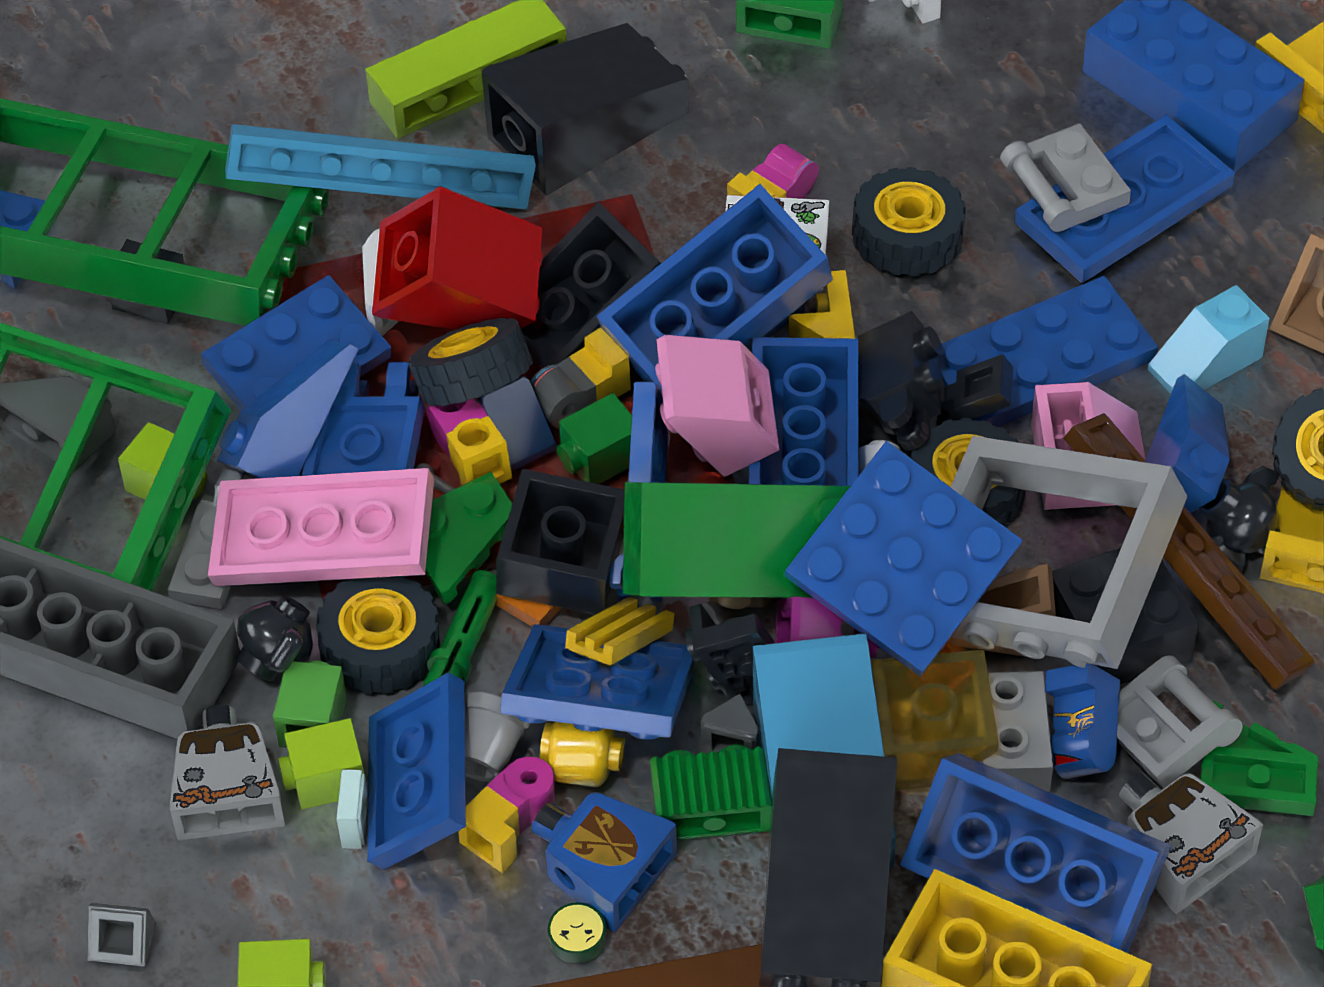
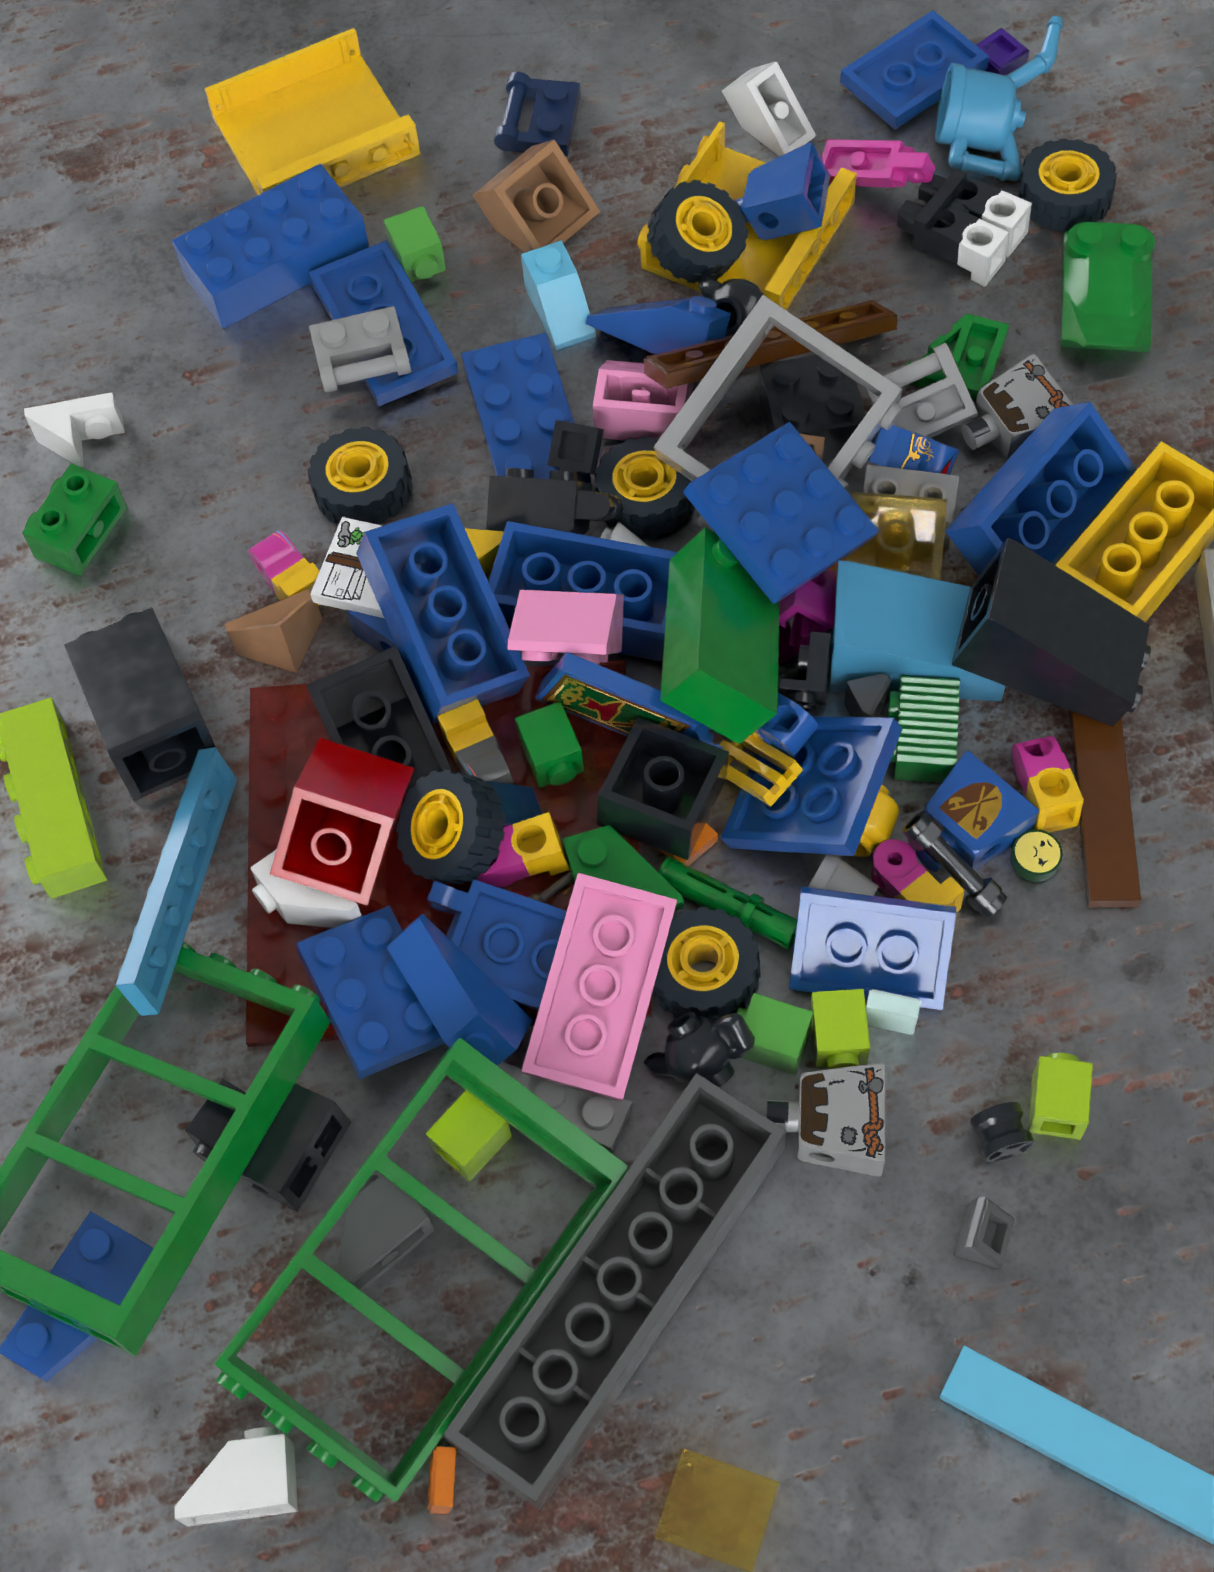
camera: 75 degrees left, 10 degrees up
none -> medium nougat slope [224,588,322,673]
none -> black hinge [241,1083,351,1212]
none -> bright green brick [384,206,446,283]
none -> blue leg [751,693,819,757]
none -> black bar [902,811,1007,917]
none -> black wheel [970,1102,1035,1163]
none -> yellow leg [1012,735,1084,833]

